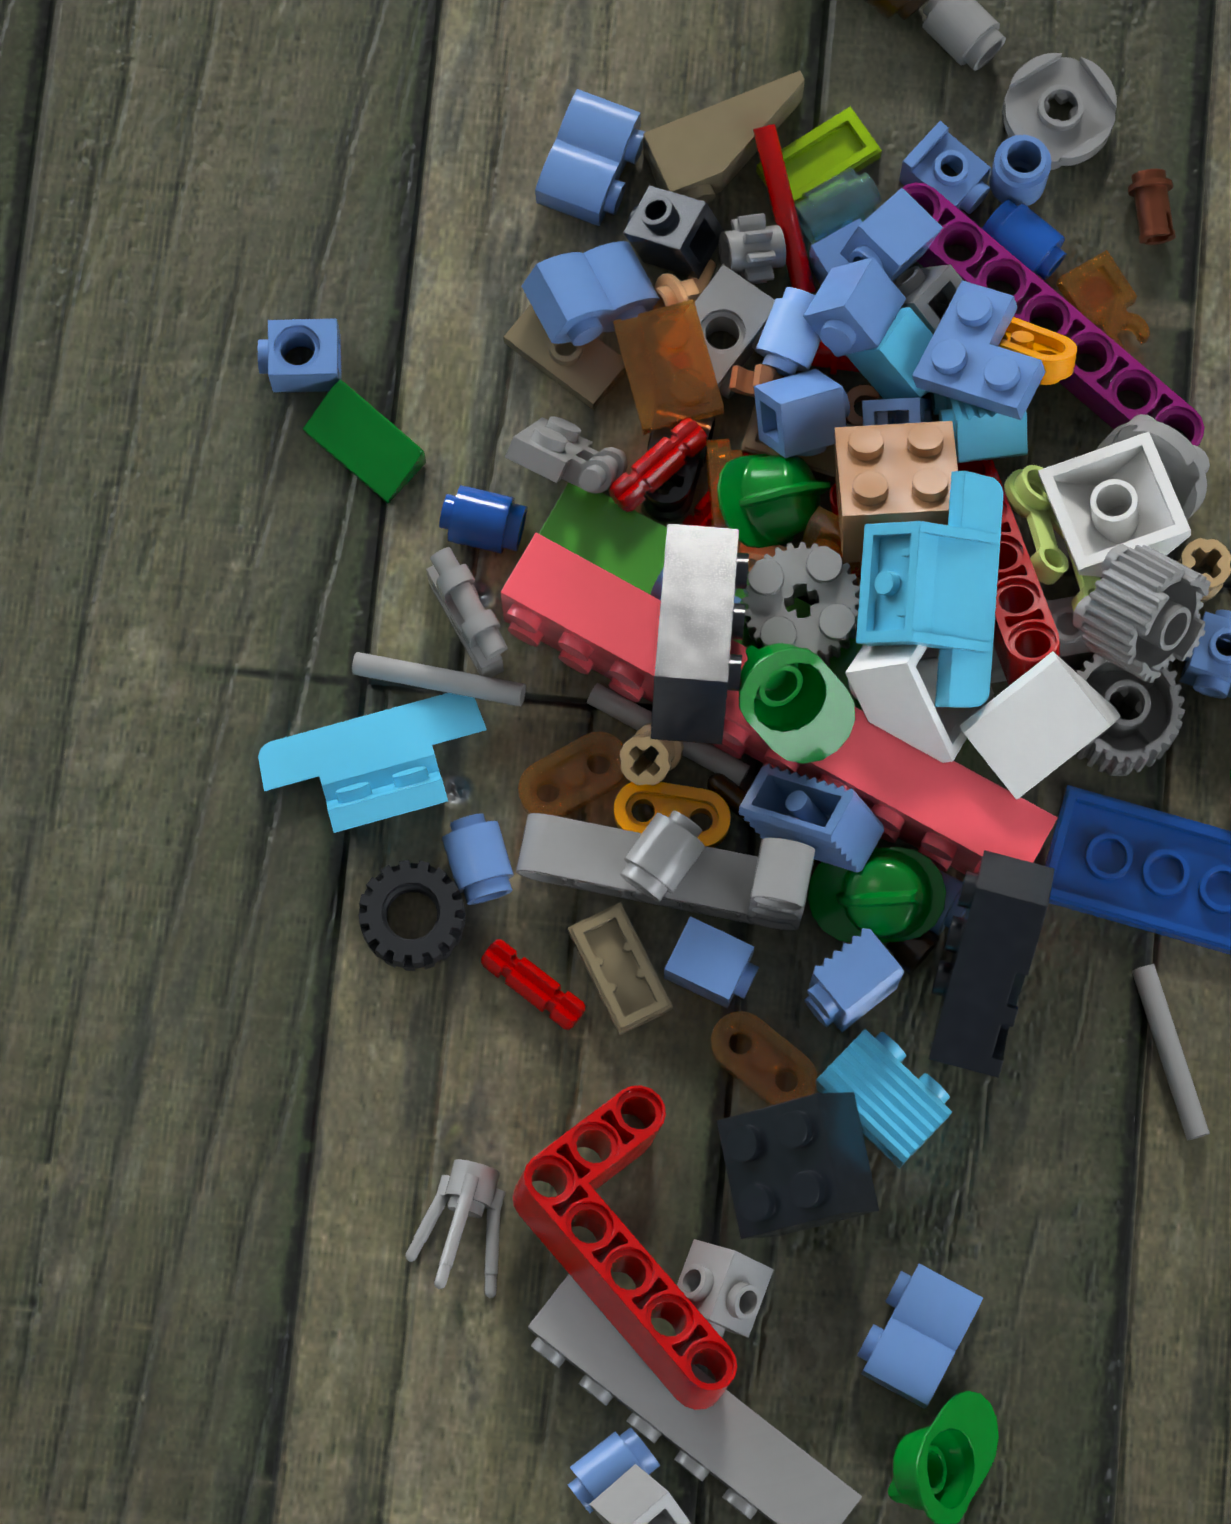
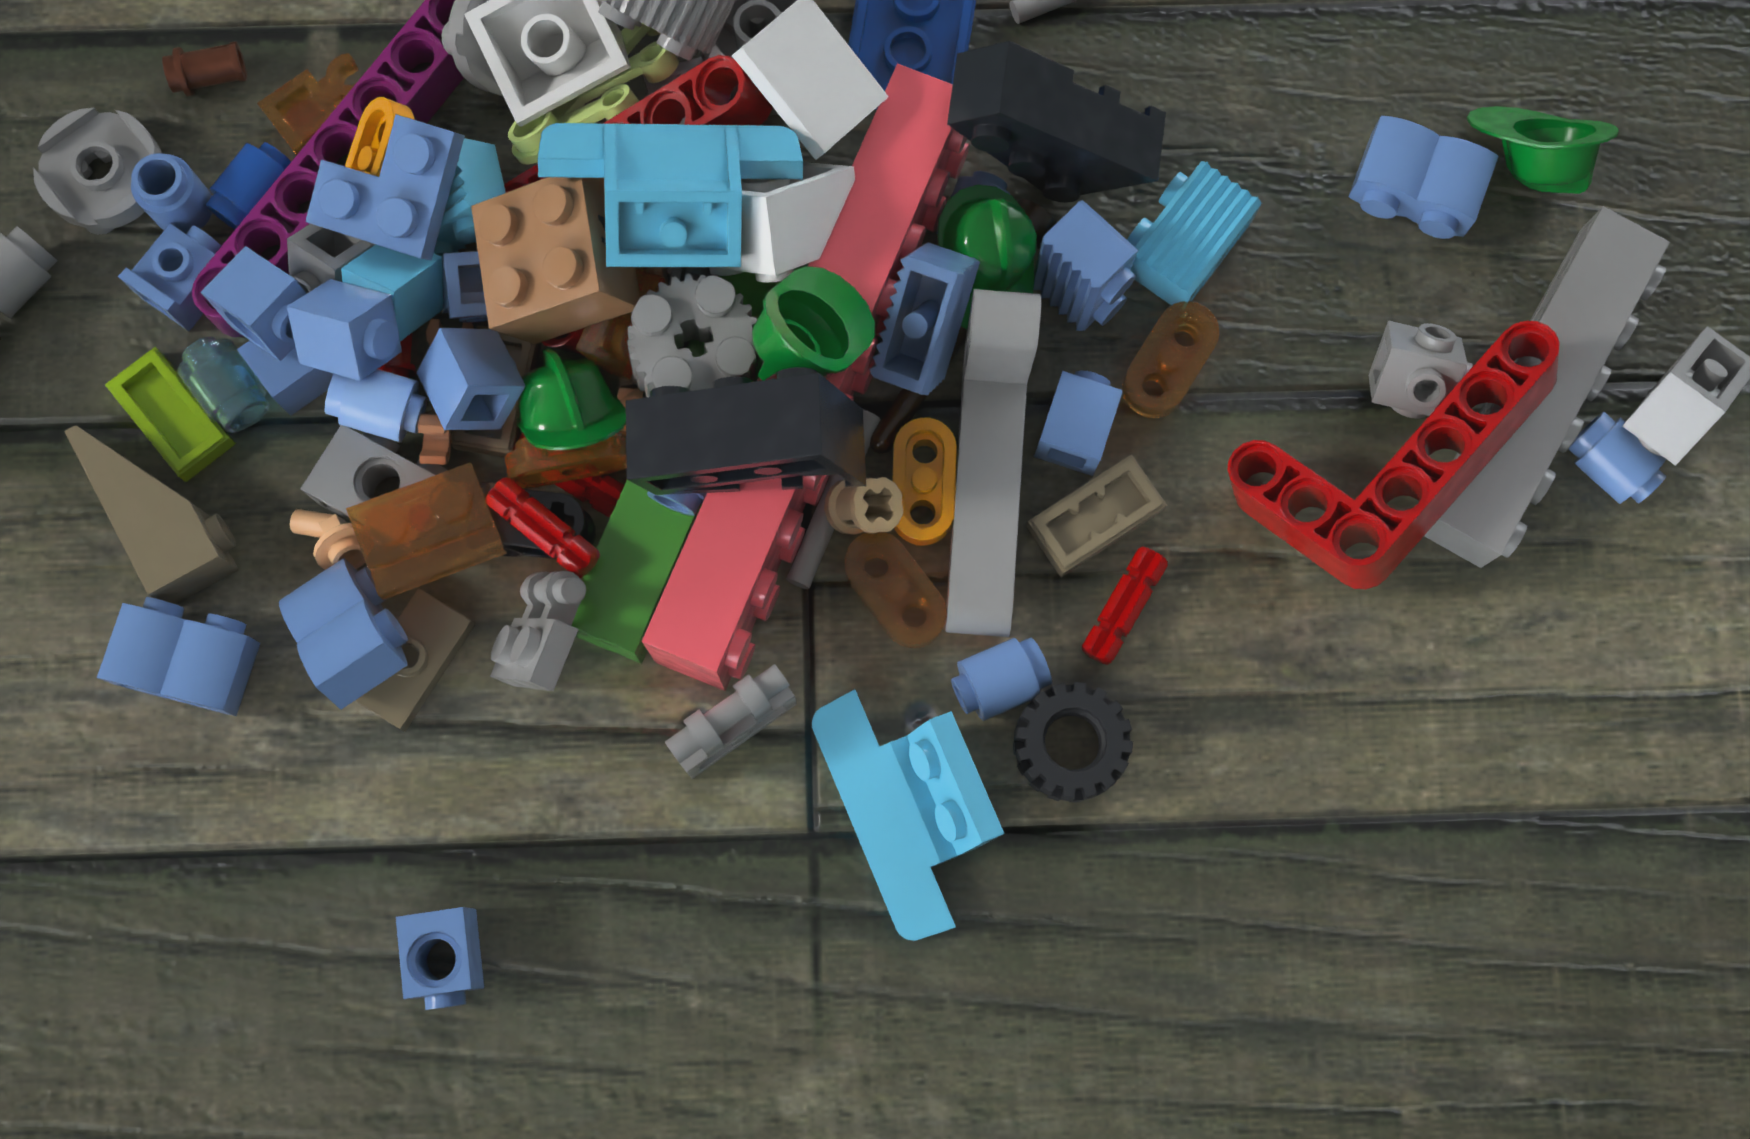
camera: 100 degrees left, 0 degrees up
green slope [303,379,426,504] -> none
light grey bar [352,652,526,707] -> none
light grey plant [405,1159,506,1298] -> none
blue brick [439,485,527,554] -> none
light grey brick [620,810,705,902] -> none
black brick [623,185,724,279] -> none
black brick [717,1092,879,1239] -> none
light grey gear [719,213,786,284] -> none
red bar [753,124,816,293] -> none

